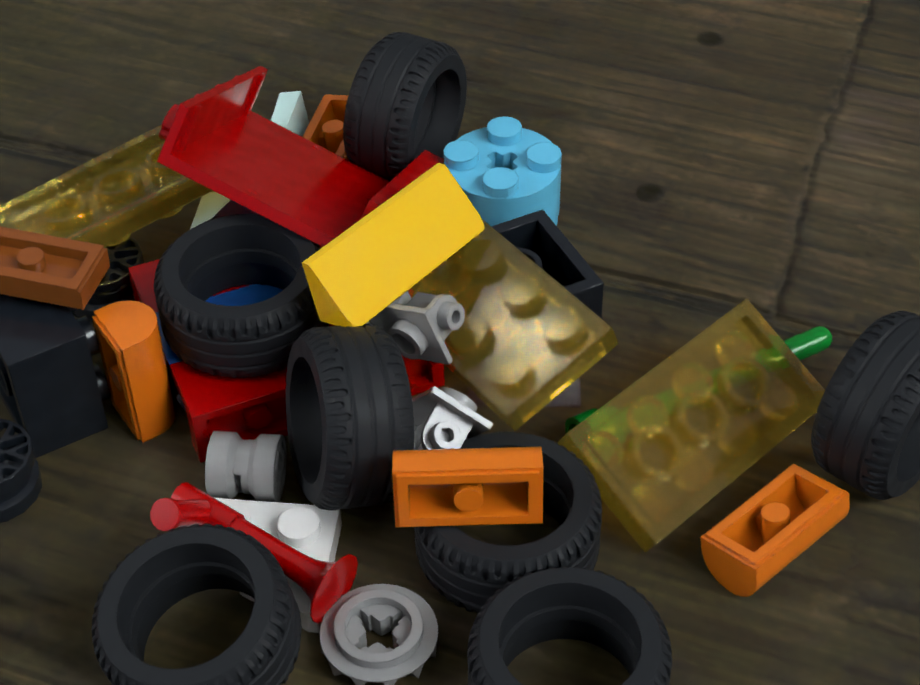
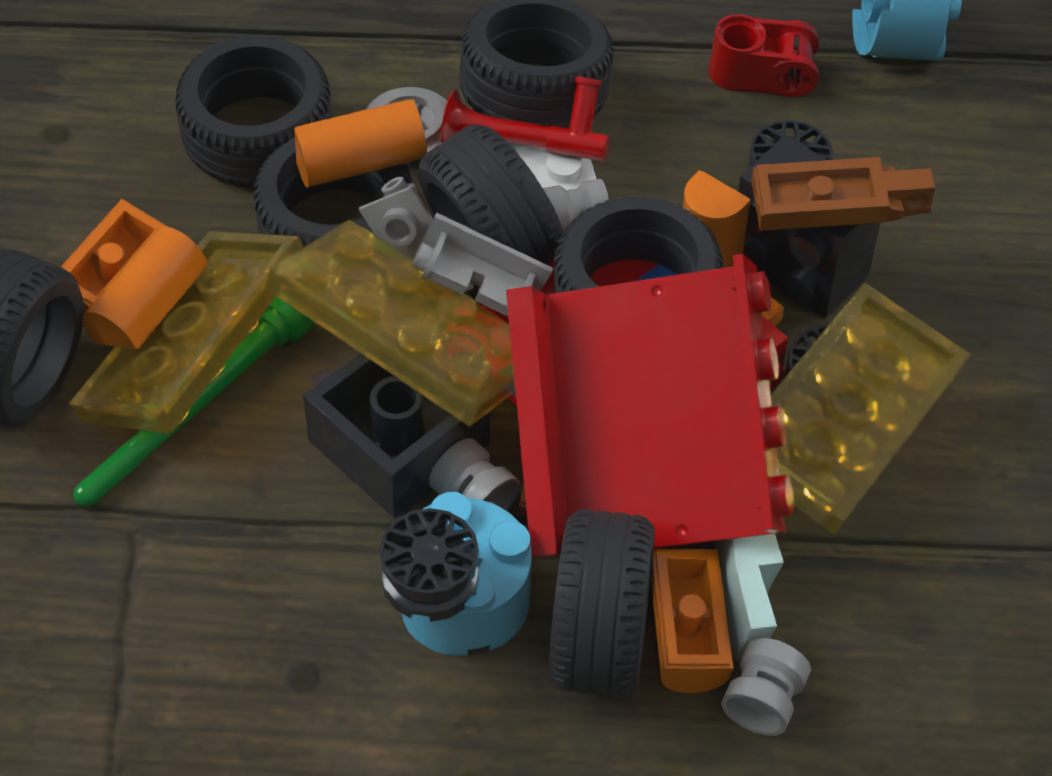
camera: 160 degrees right, 10 degrees up
yellow slope [302,163,485,327] -> none
none -> orange brick [82,226,209,349]
none -> black wheel [379,508,479,622]
none -> light grey wheel [721,638,811,736]

